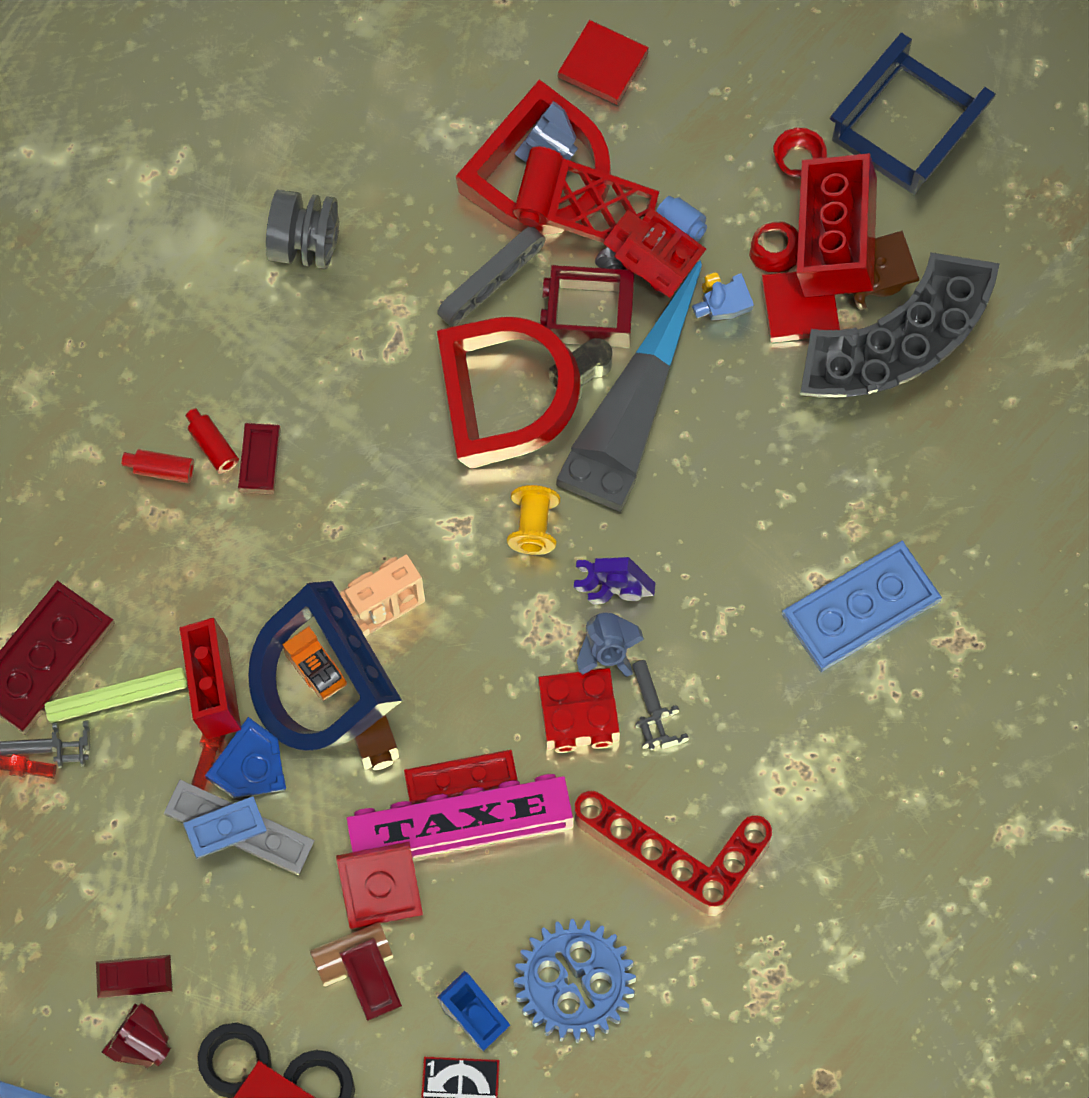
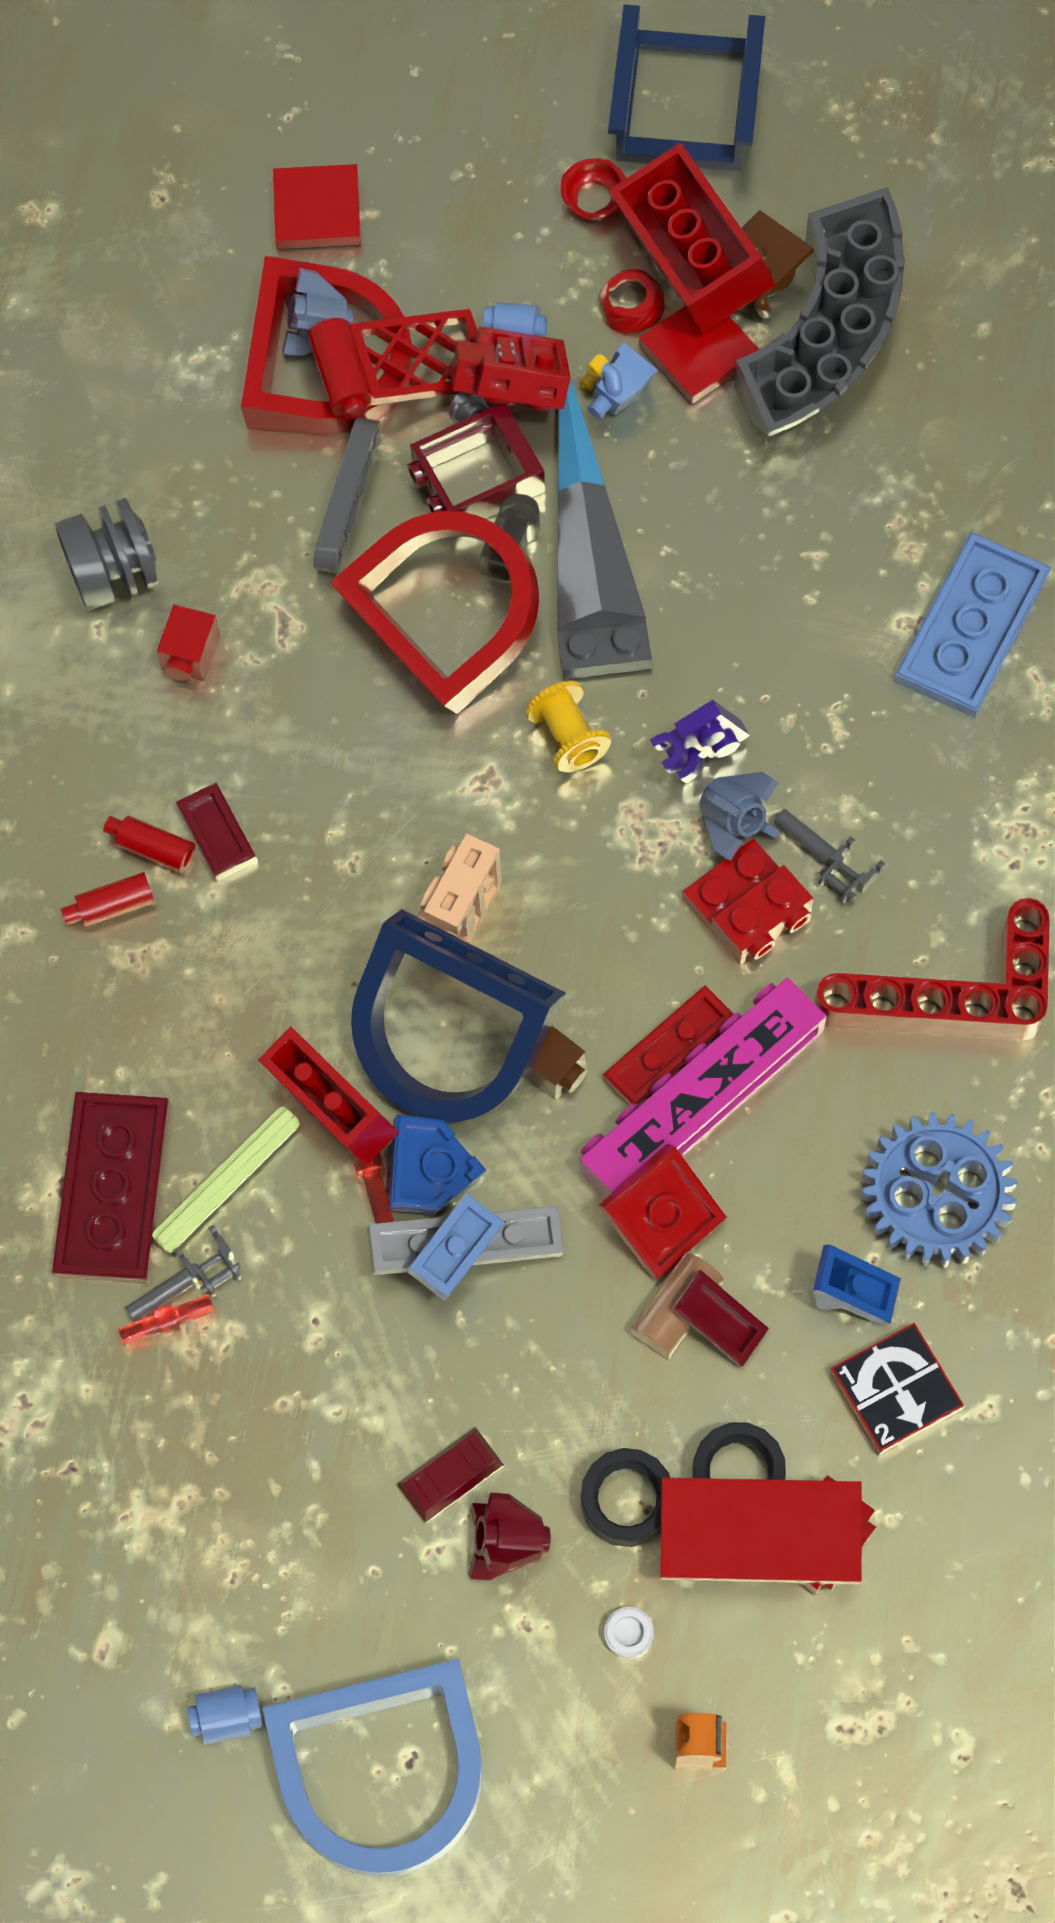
camera: 30 degrees left, 0 degrees up
orange leg [282,626,347,701] -> none
none -> red brick [157,604,220,681]

